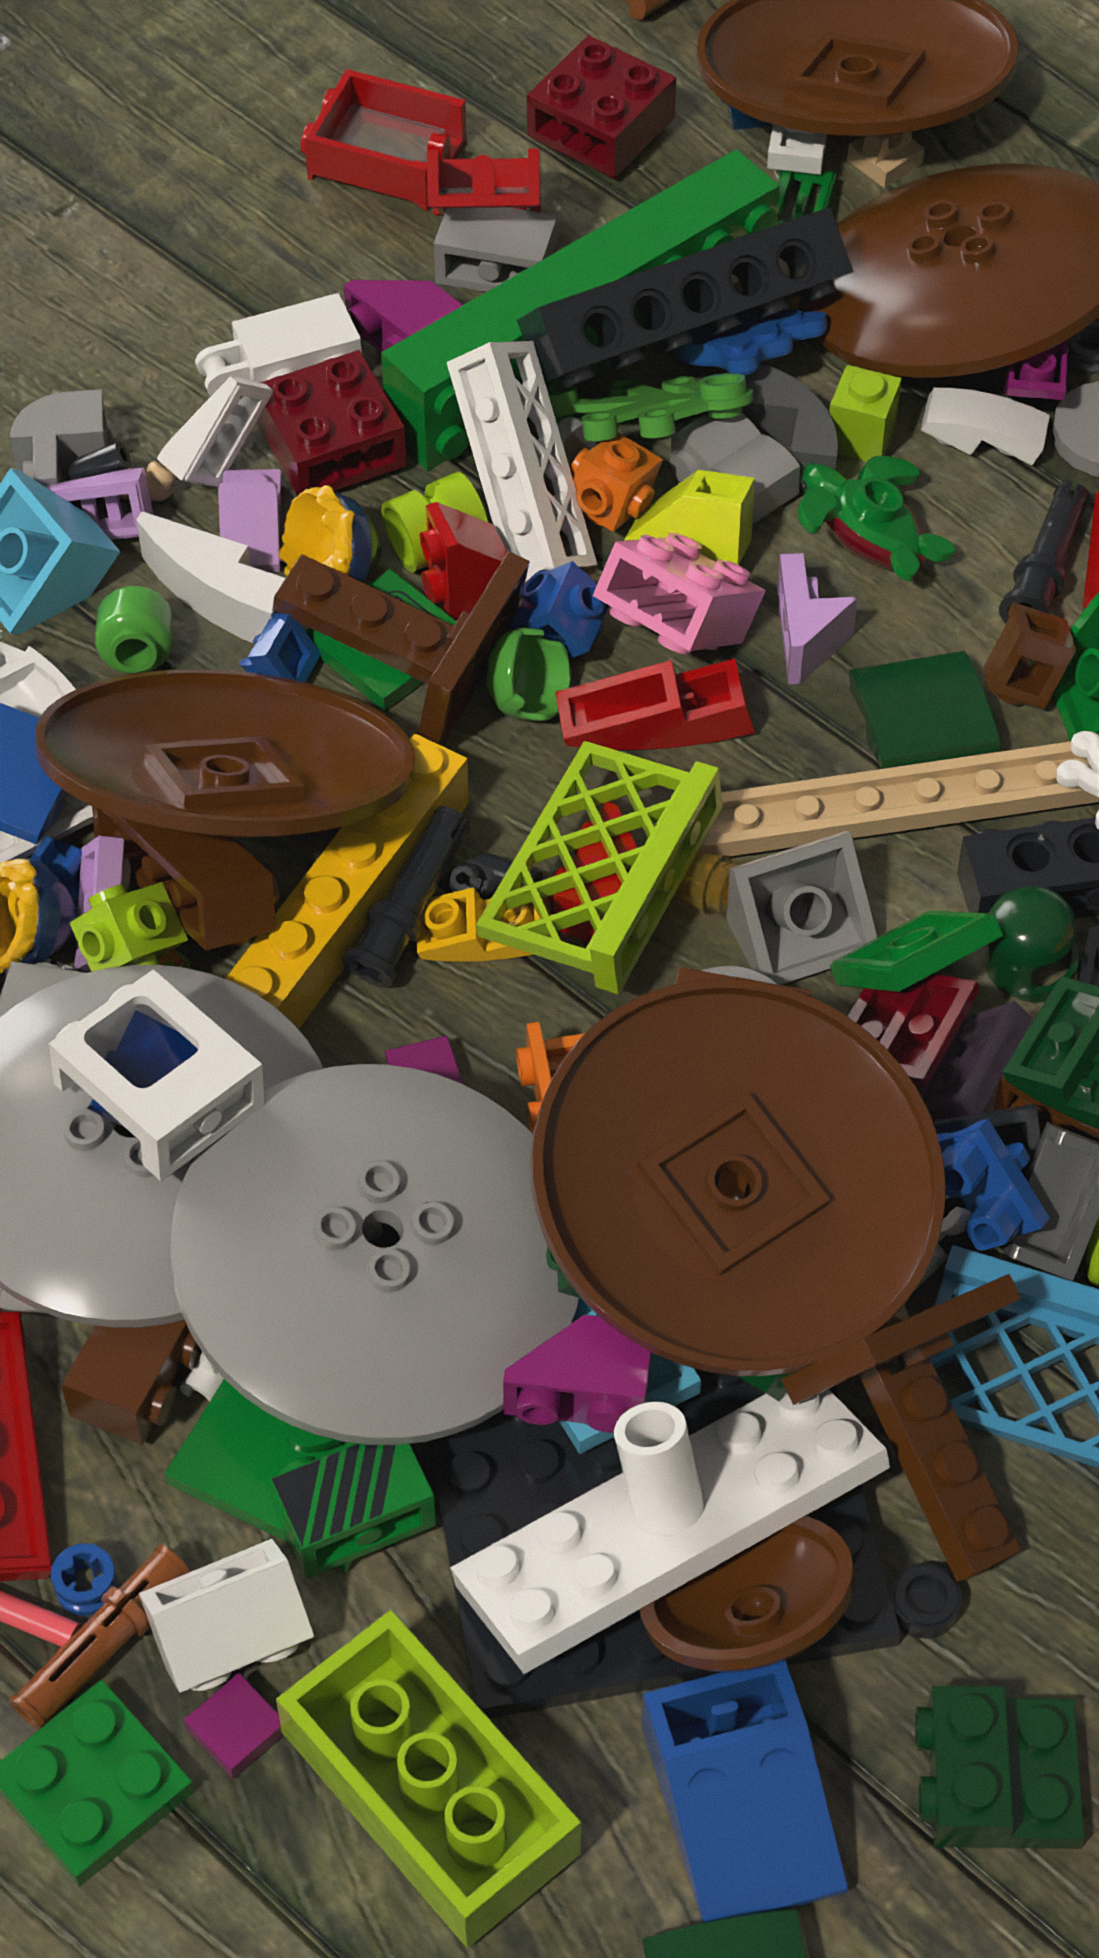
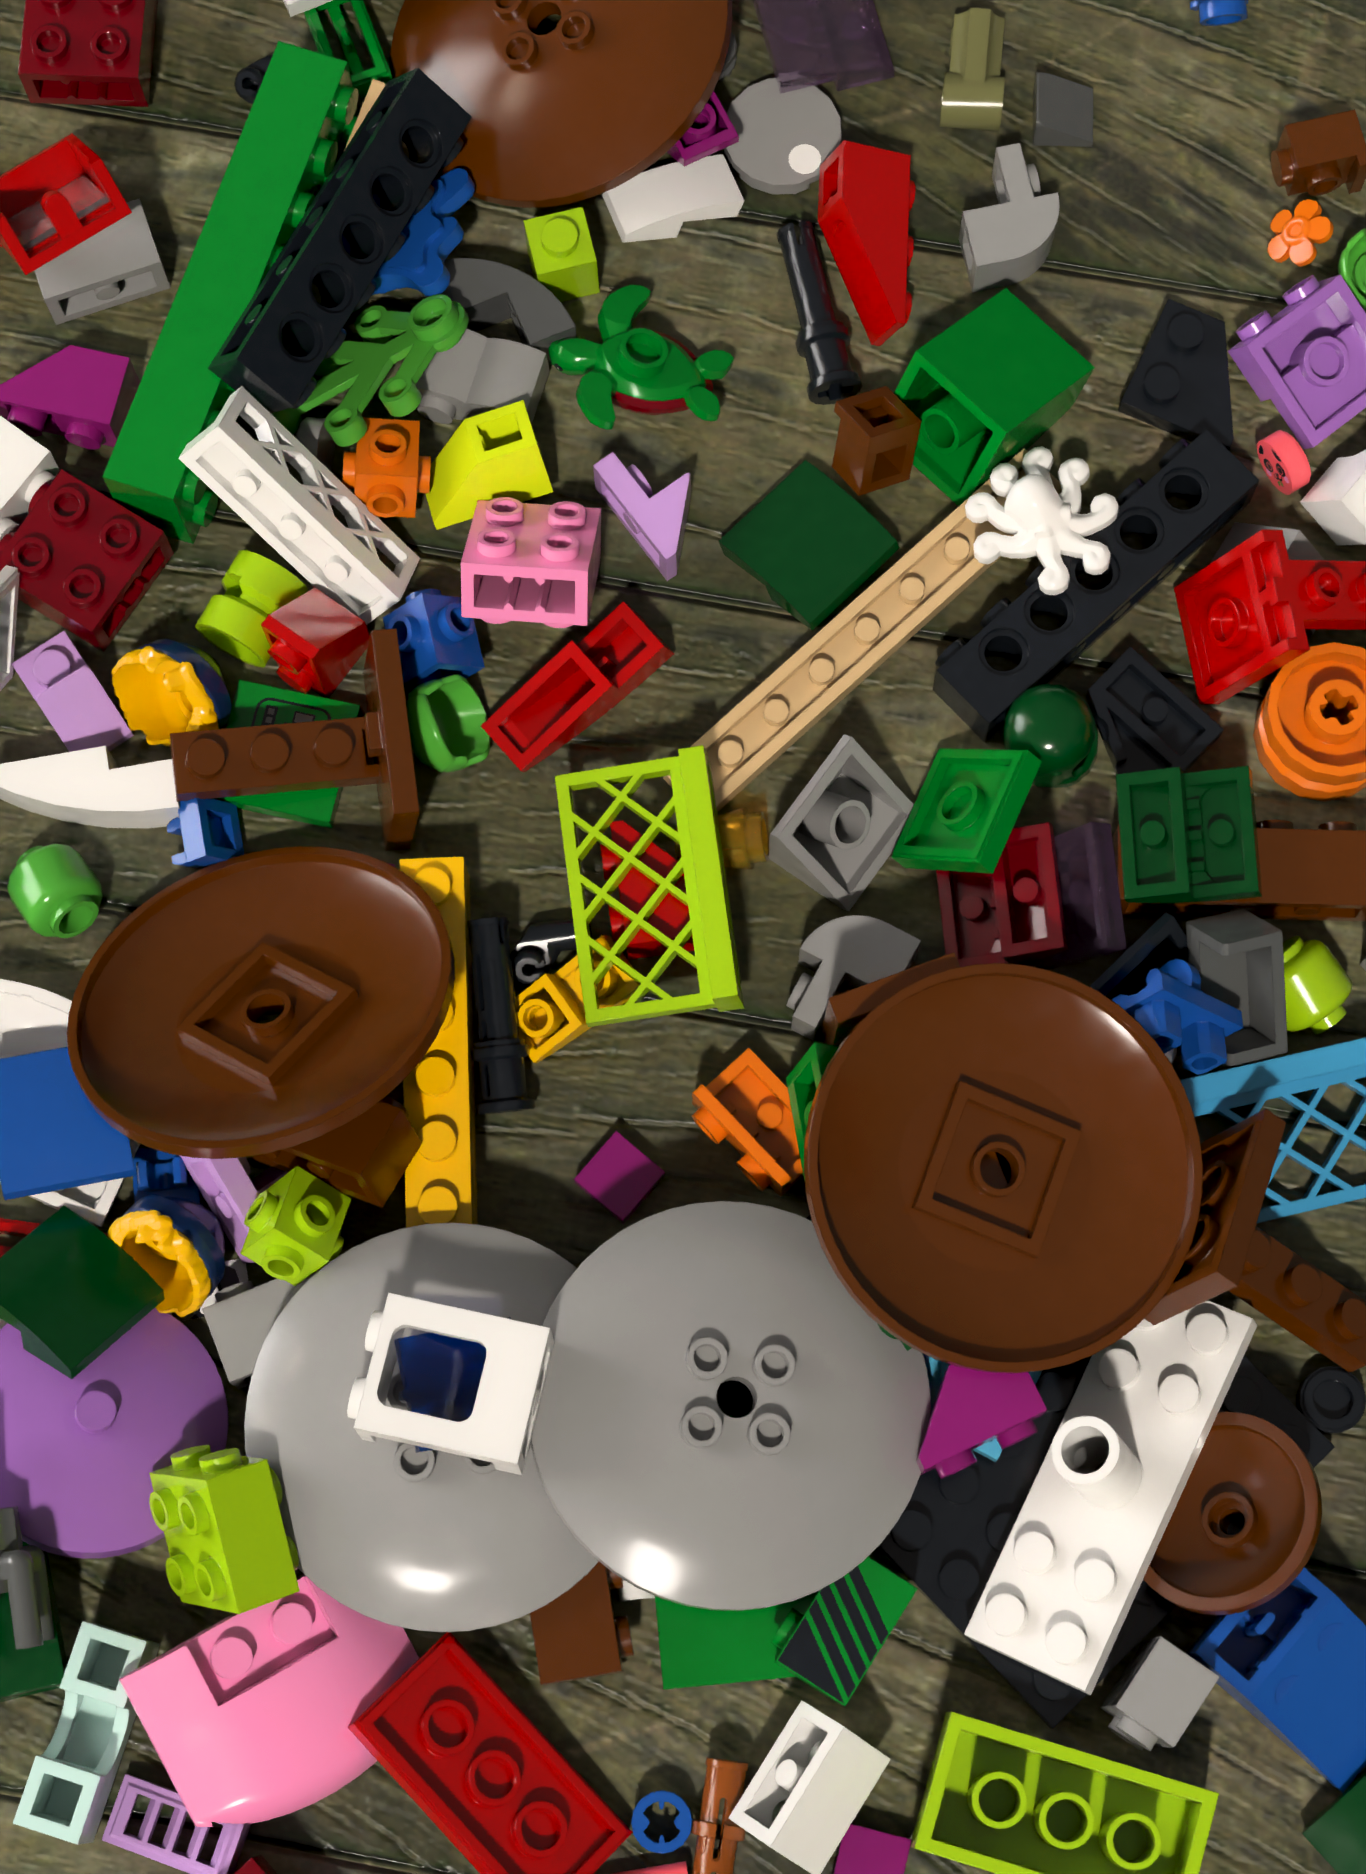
camera: 30 degrees left, 20 degrees up
none -> light grey brick [1100,1636,1219,1751]

